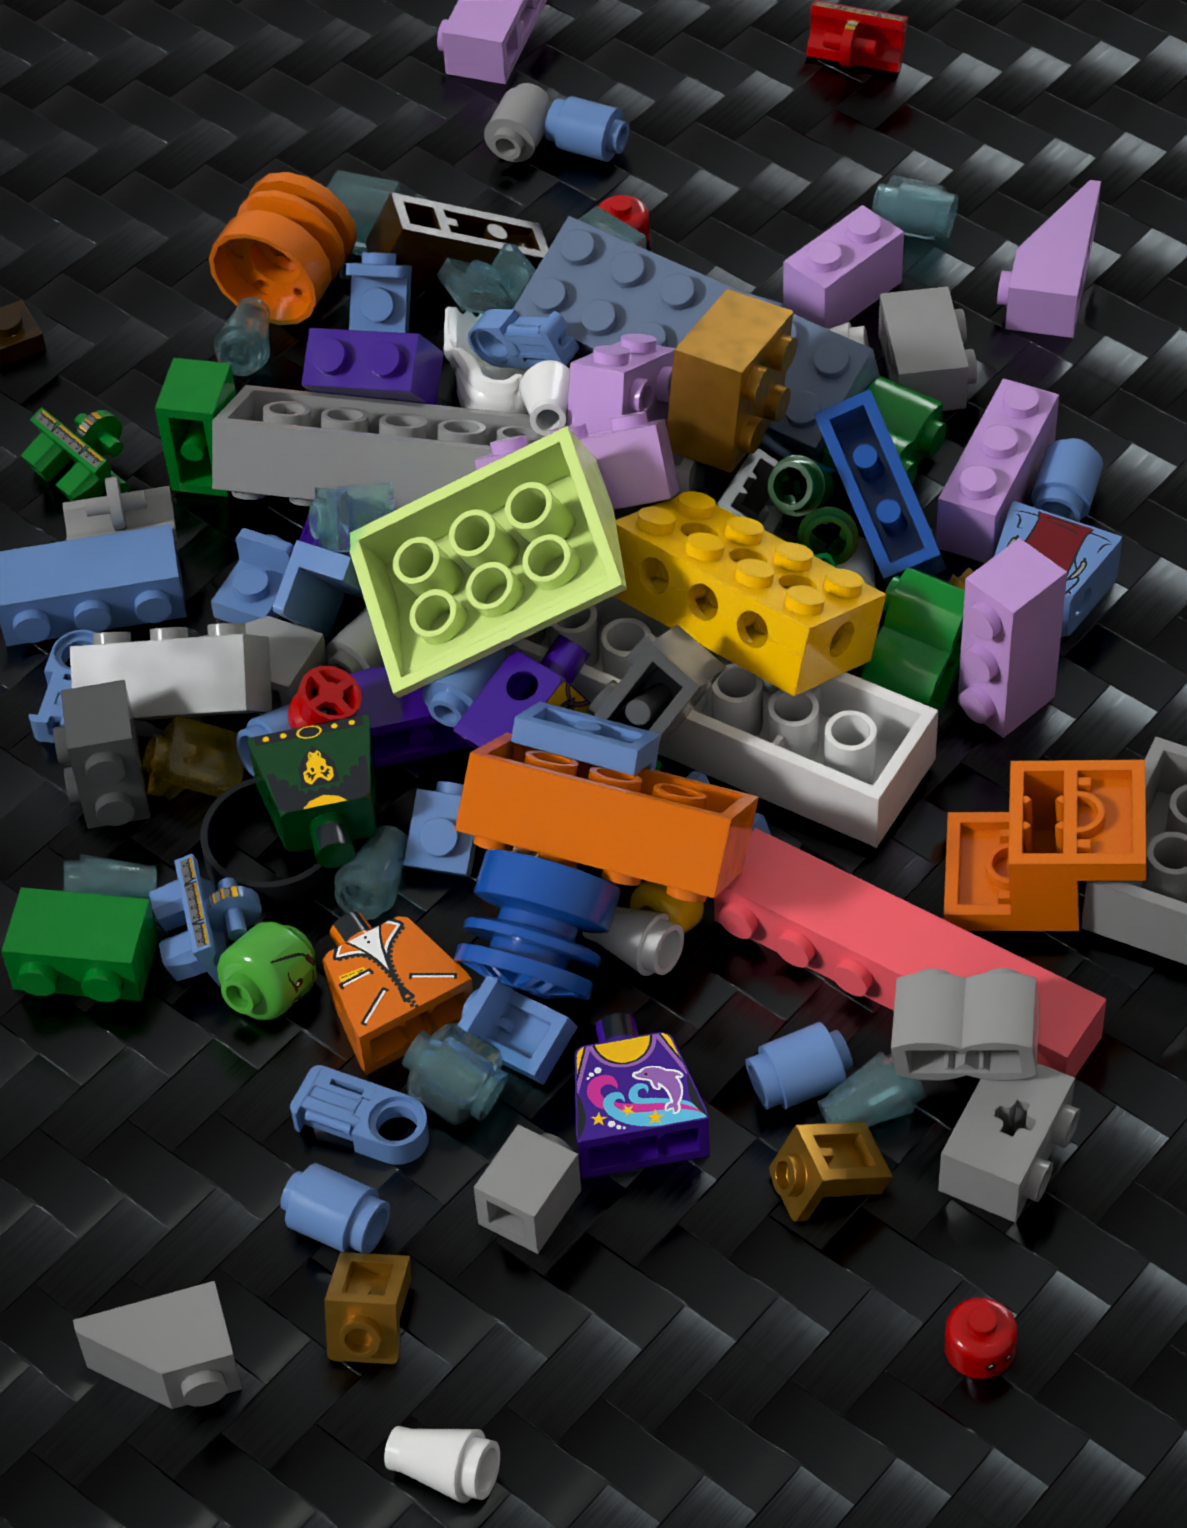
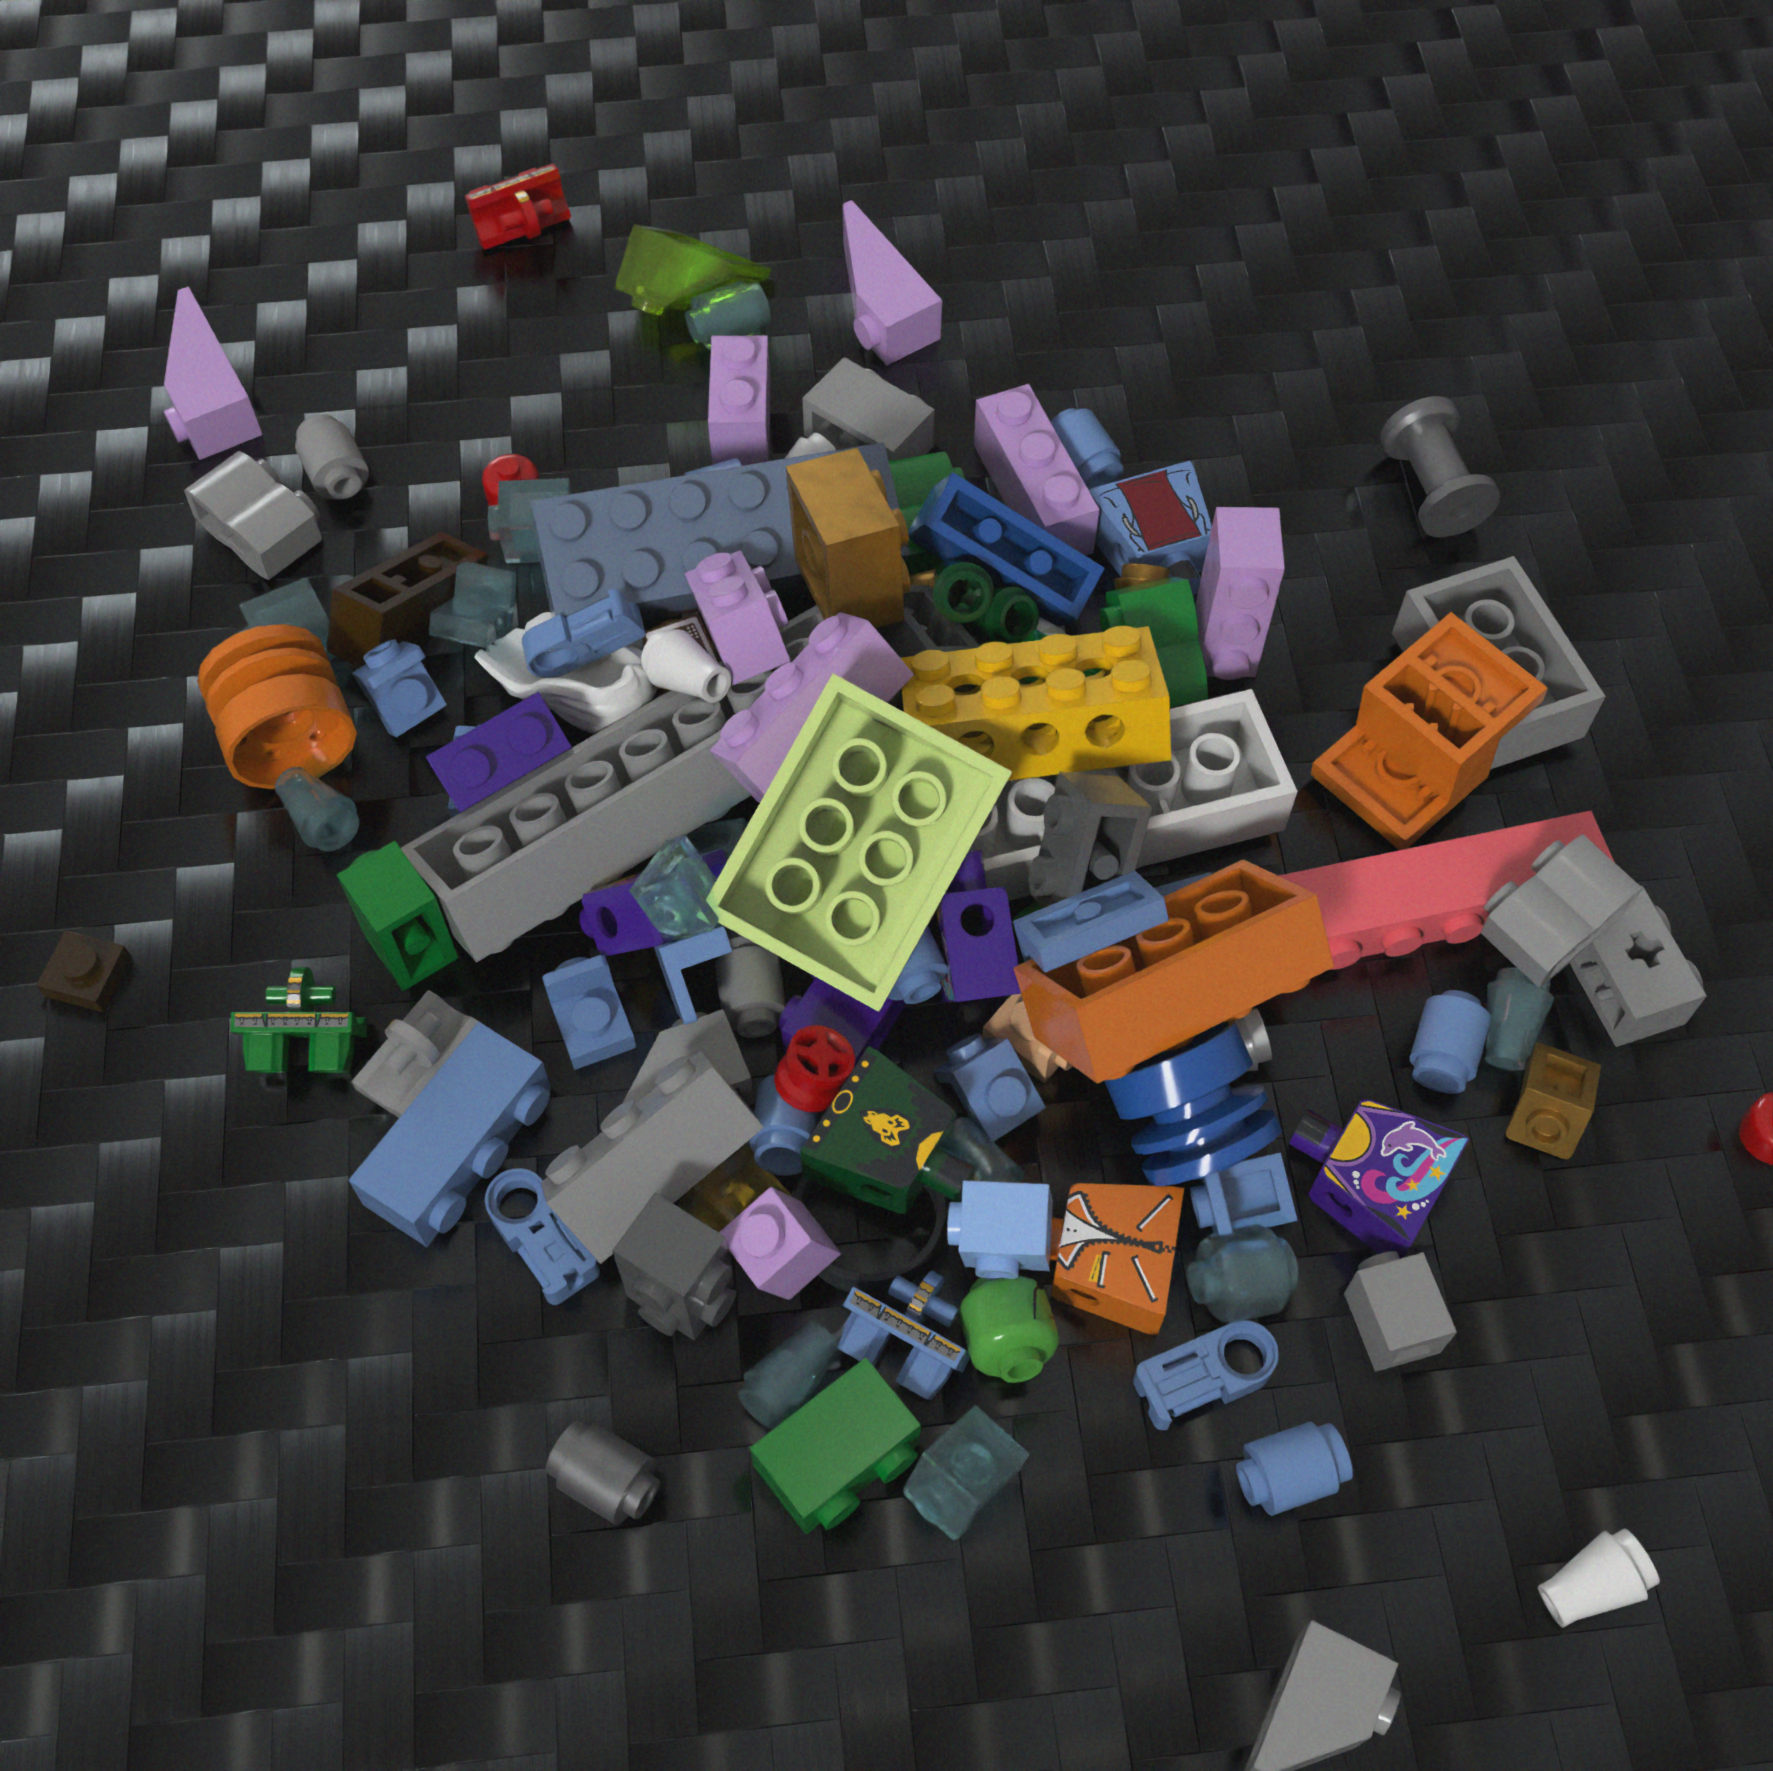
camera: 50 degrees left, 10 degrees up
pearl gold bracket [324,1252,411,1364] -> none
medium blue brick [545,96,629,162] -> none
none -> light grey brick [184,451,322,580]
none -> clear neon green slope [615,224,771,315]
none -> lavender brick [719,1187,841,1300]
none -> clear light blue bracket [903,1405,1030,1540]
none -> light blue brick [948,1181,1053,1279]

